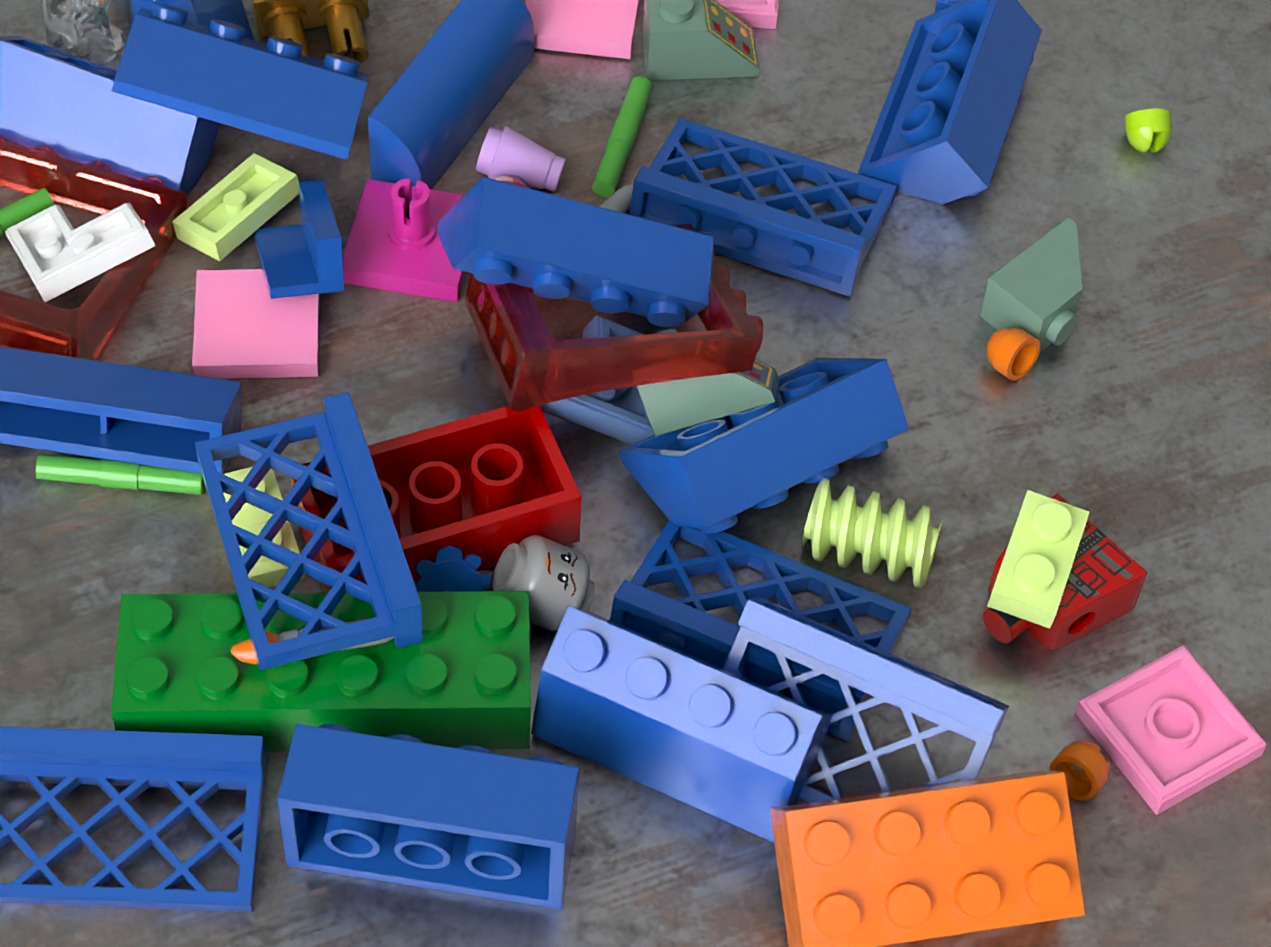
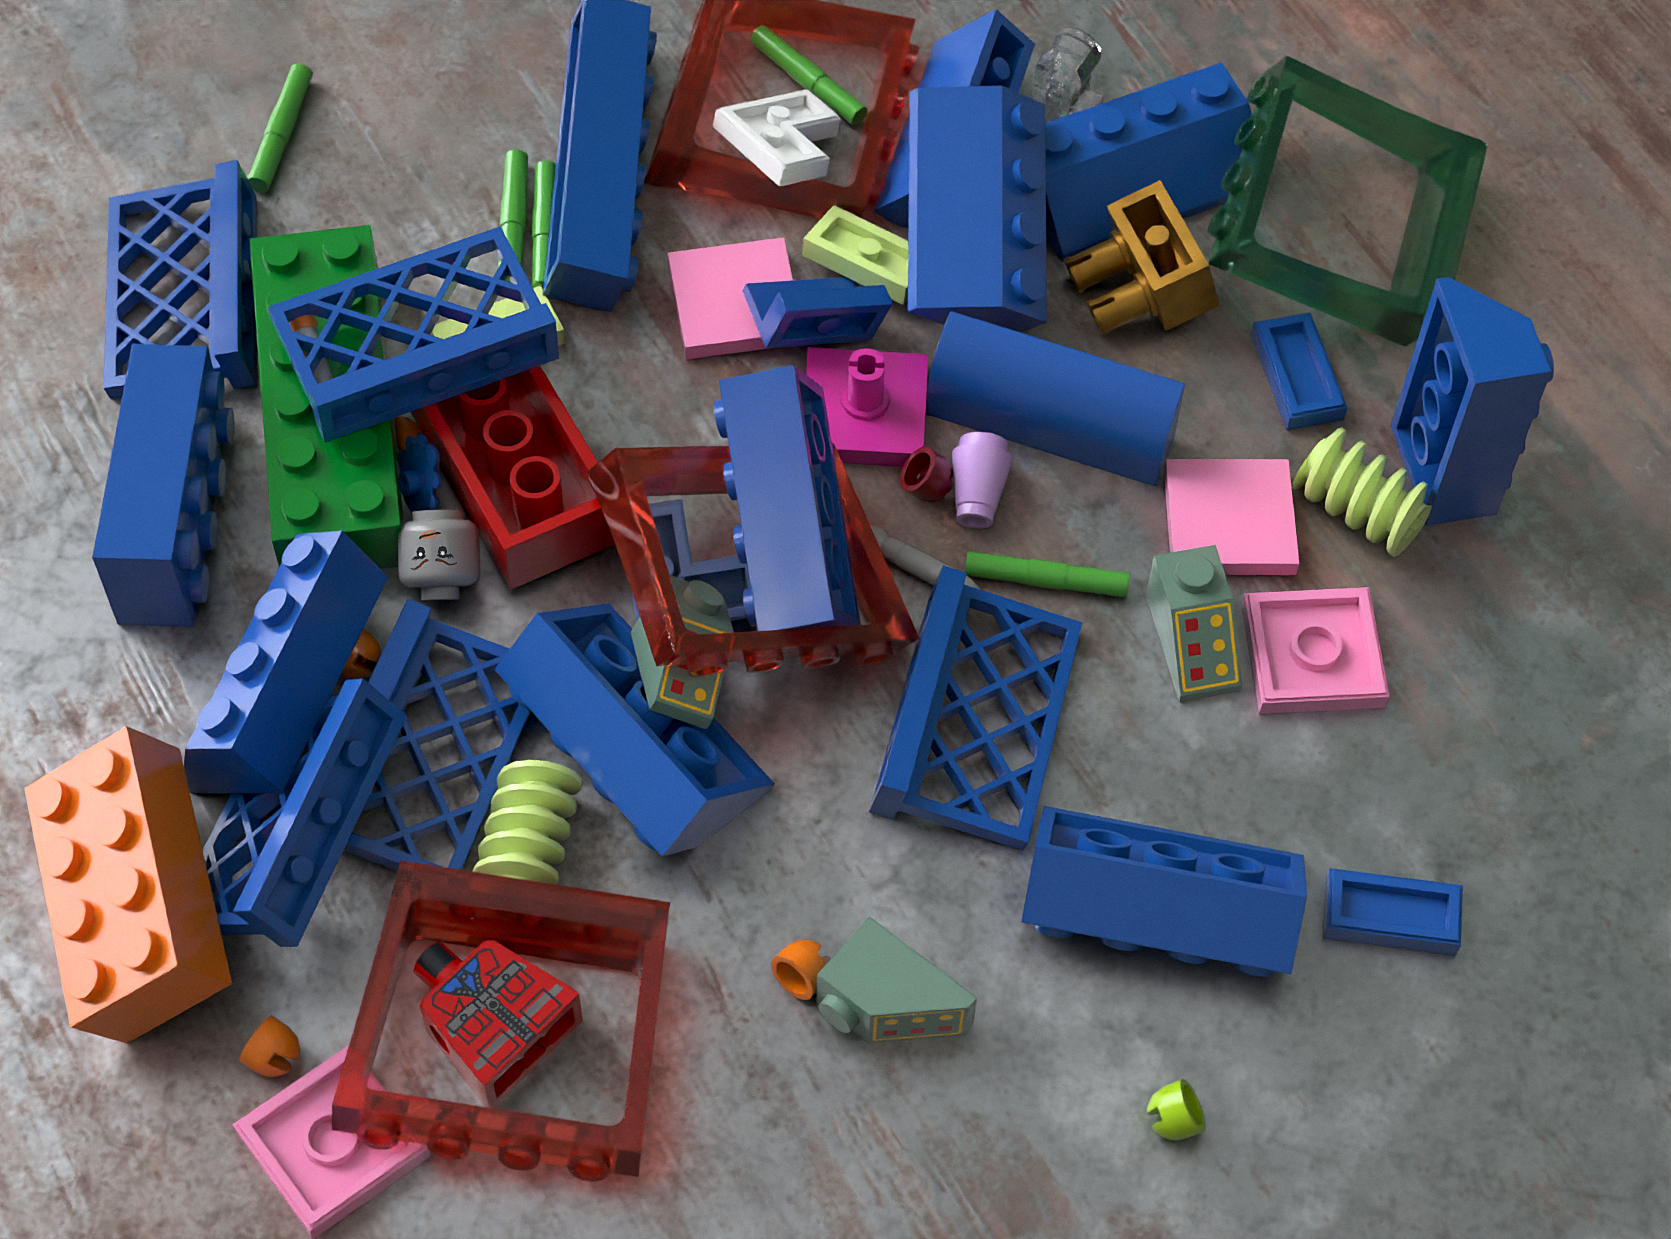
camera: 85 degrees right, 5 degrees up
yellowish green plate [987,490,1090,629] -> none
none -> clear red windscreen [332,860,670,1182]
none -> bright green piece [498,149,528,283]

